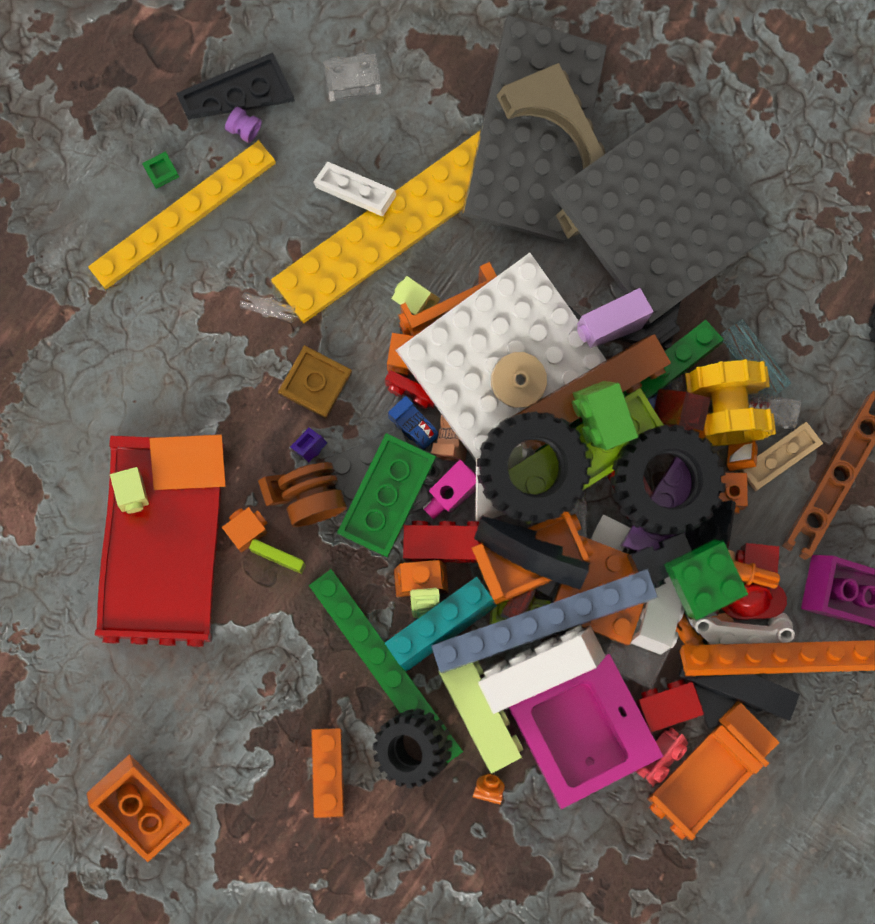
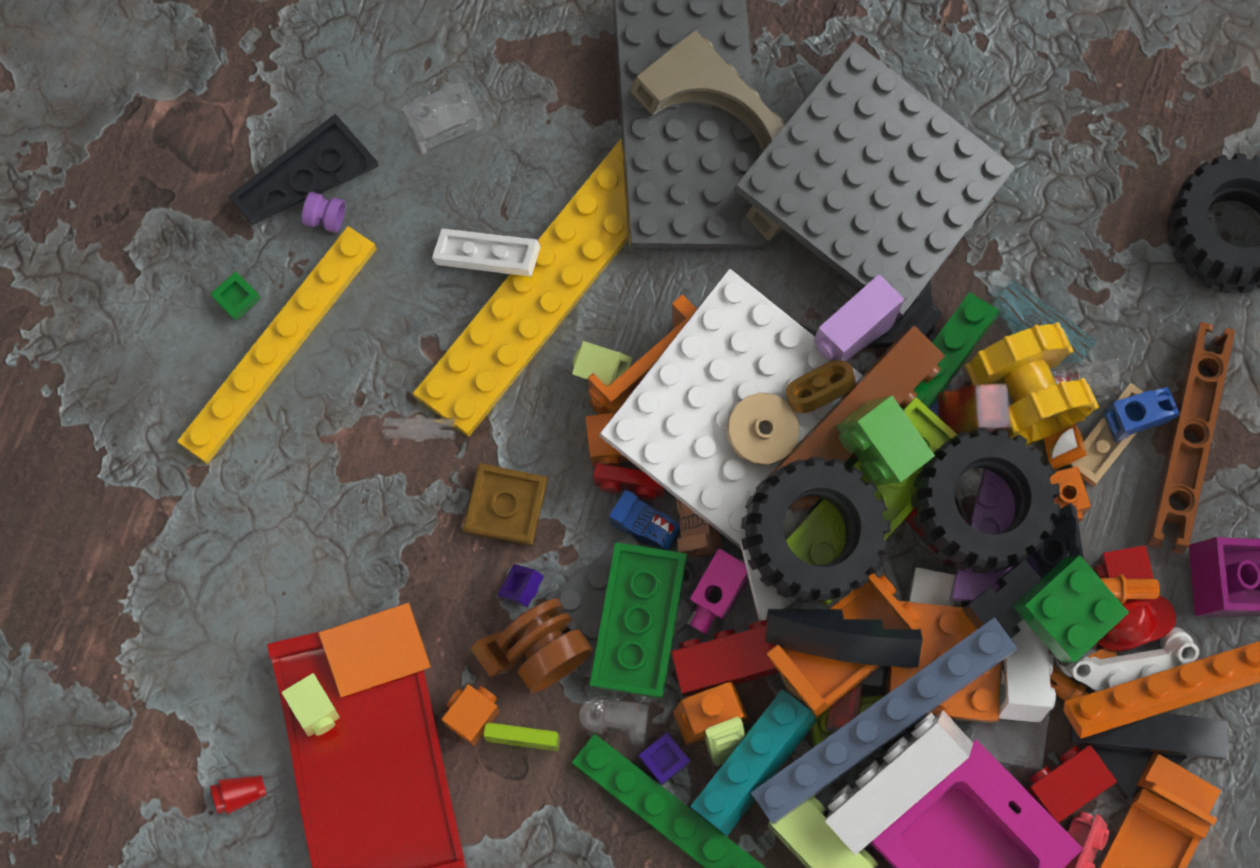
camera: 10 degrees left, 5 degrees down
none -> red cone [210,775,267,815]
none -> clear leg [579,699,649,746]
none -> dark purple plate [639,733,690,786]
none -> pearl gold plate [786,360,855,413]
none -> blue leg [1103,387,1180,442]

